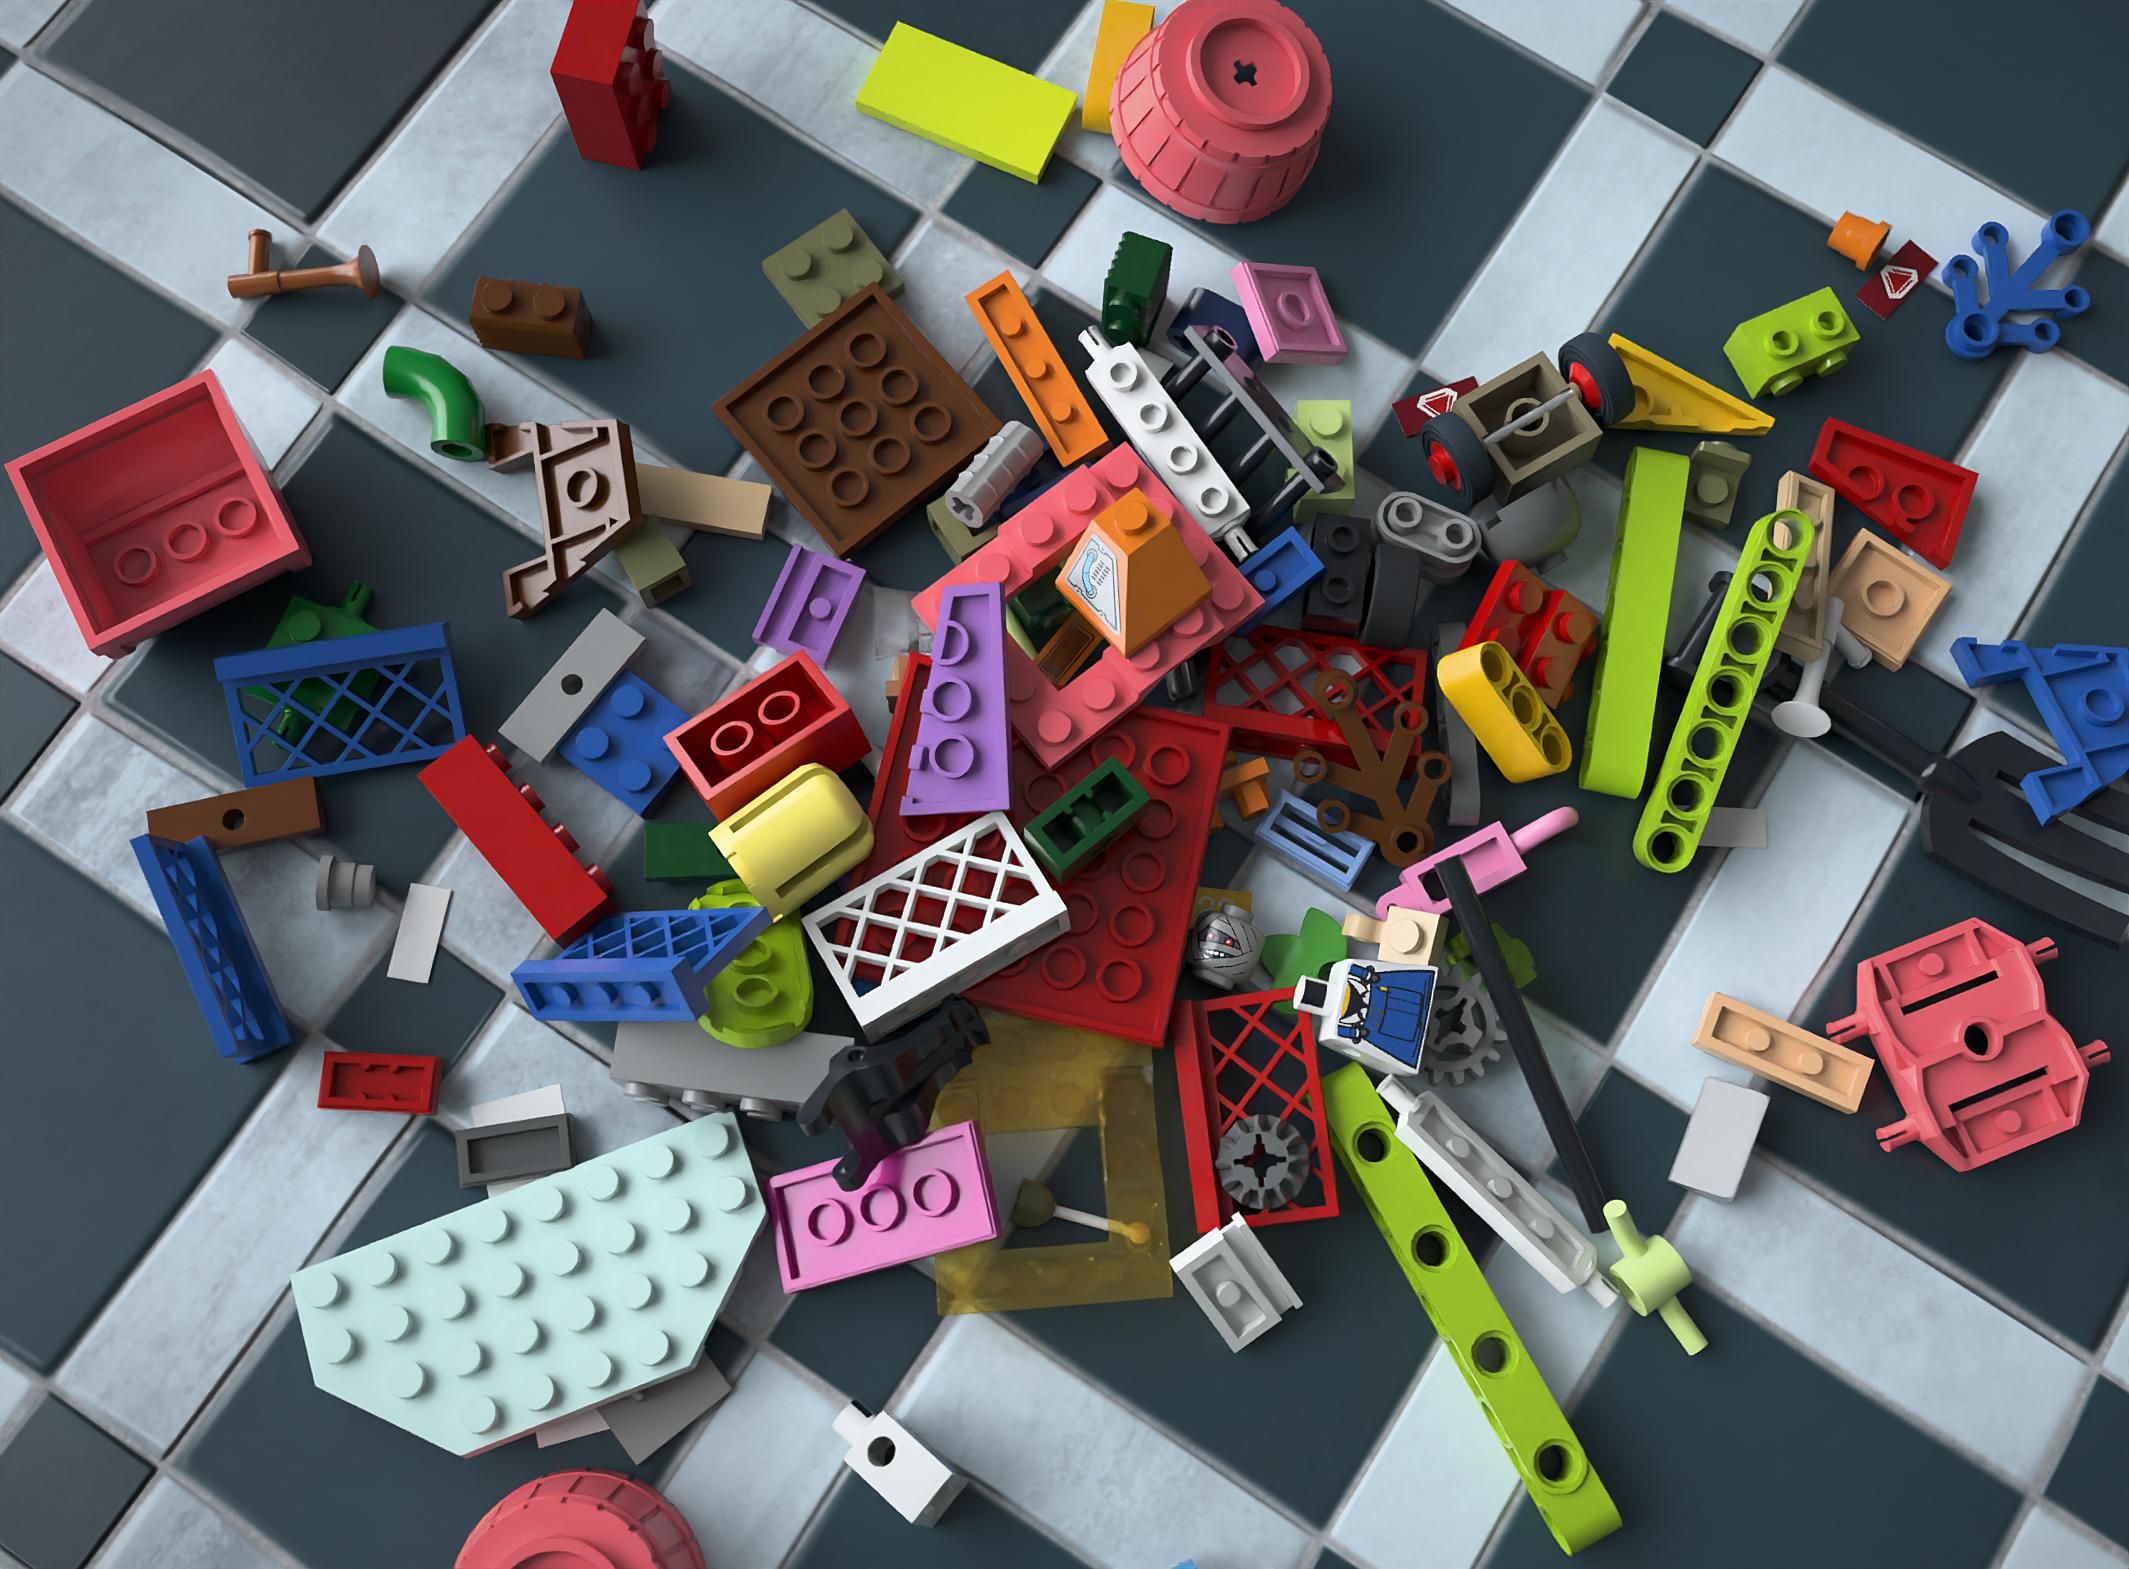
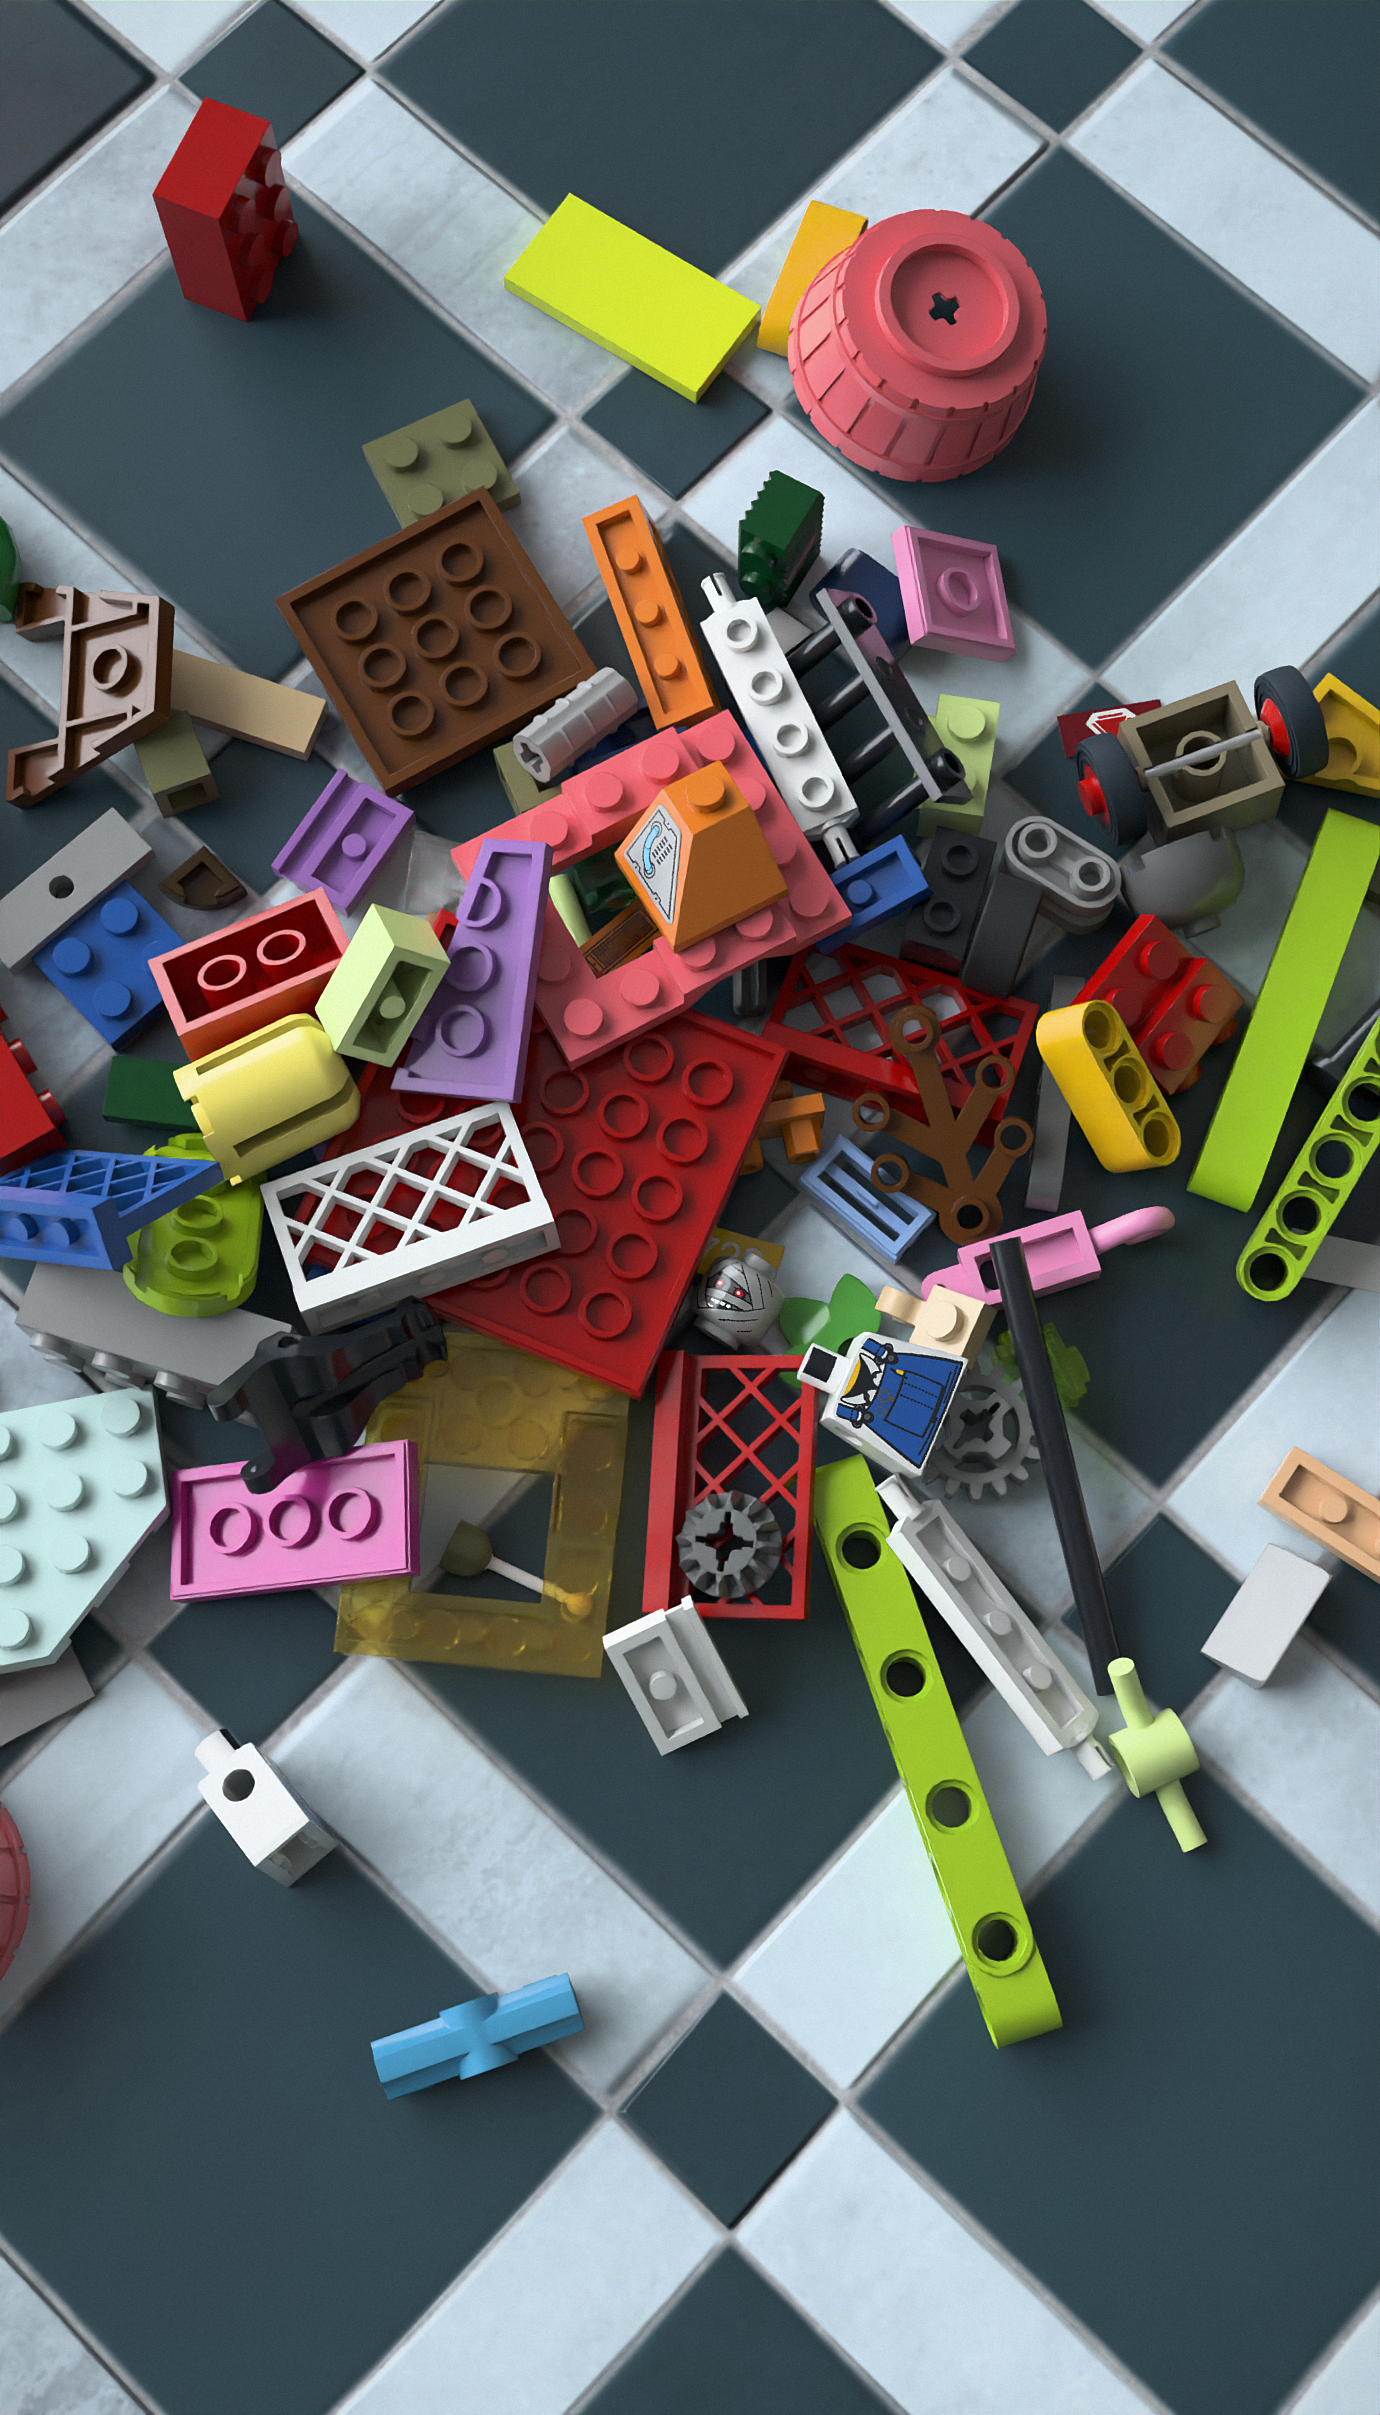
camera: 15 degrees right, 0 degrees up
reddish brown brick [469,275,593,360] -> none
dark green brick [1024,755,1151,886] -> none
none -> dark brown tile [158,846,248,911]
none -> yellowish green brick [315,903,451,1067]

